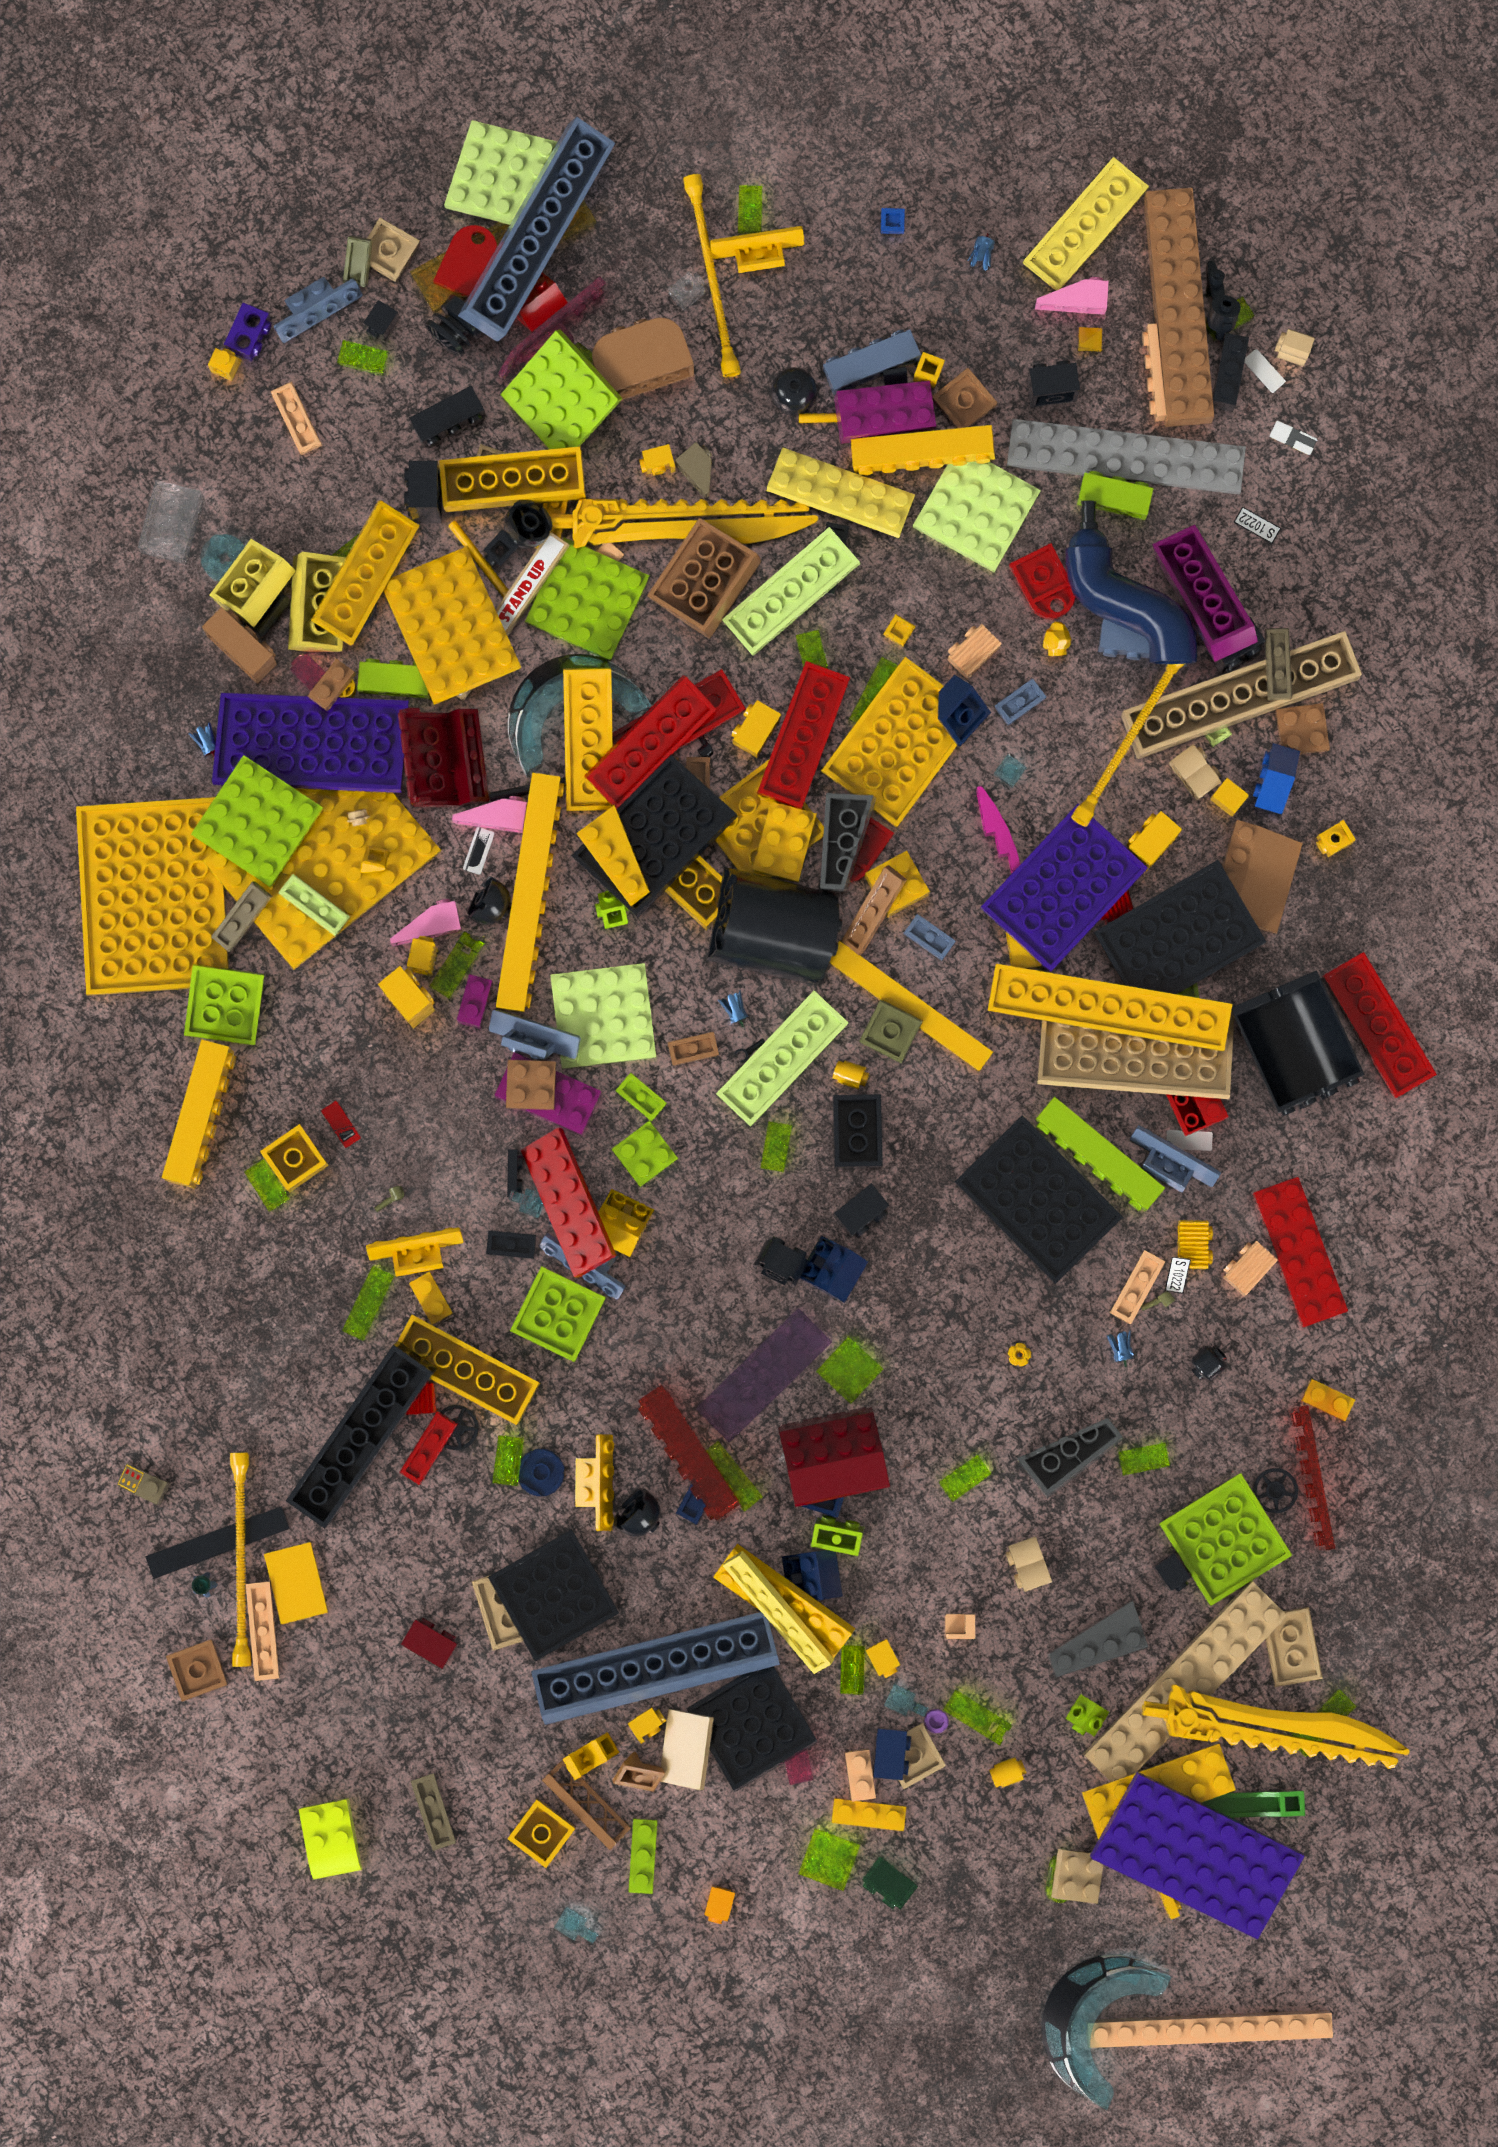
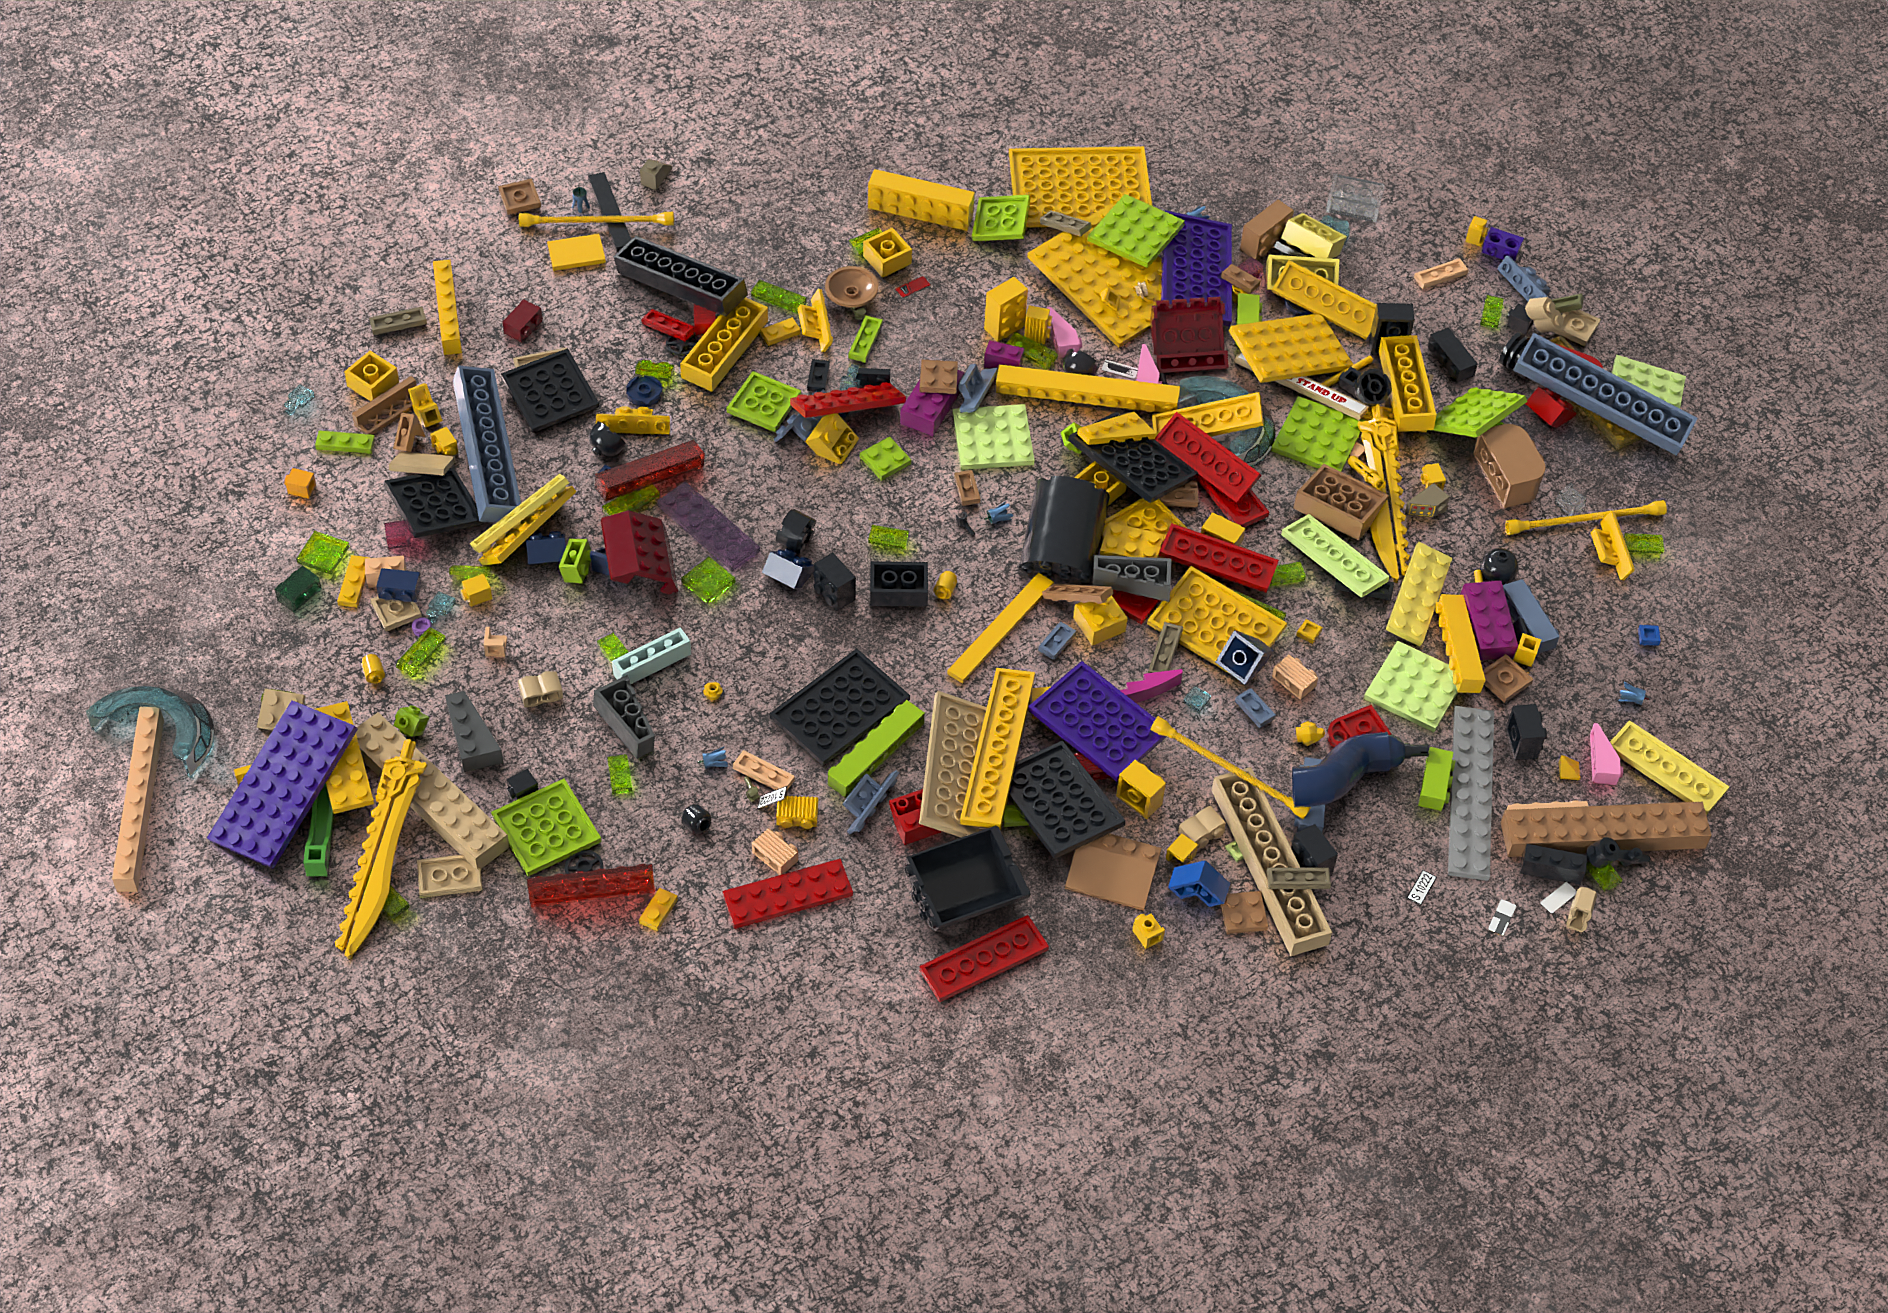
camera: 90 degrees right, 30 degrees down
light nougat plate [246,1582,280,1681] -> none
yellowish green tile [278,874,350,937] -> none
neon yellow brick [299,1798,362,1880] -> none
clear pink piece [498,276,606,380] -> none
lime plate [615,1073,667,1122] -> none
black hand [697,735,713,757] -> none
yellowish green plate [716,991,849,1127] -> none
olive tile [859,999,923,1063] -> none
magenta brick [1152,524,1258,662] -> none
white sticker [1167,1130,1213,1151] -> none
none -> yellow brick [433,259,462,355]
none -> light aqua brick [612,627,691,685]
none -> medium nougat dish [825,266,878,308]
none -> lime plate [848,316,883,363]
none -> dark tan tile [1148,622,1183,673]
none -> yellow pin [1347,456,1386,490]
none -> tan brick [1525,297,1564,333]

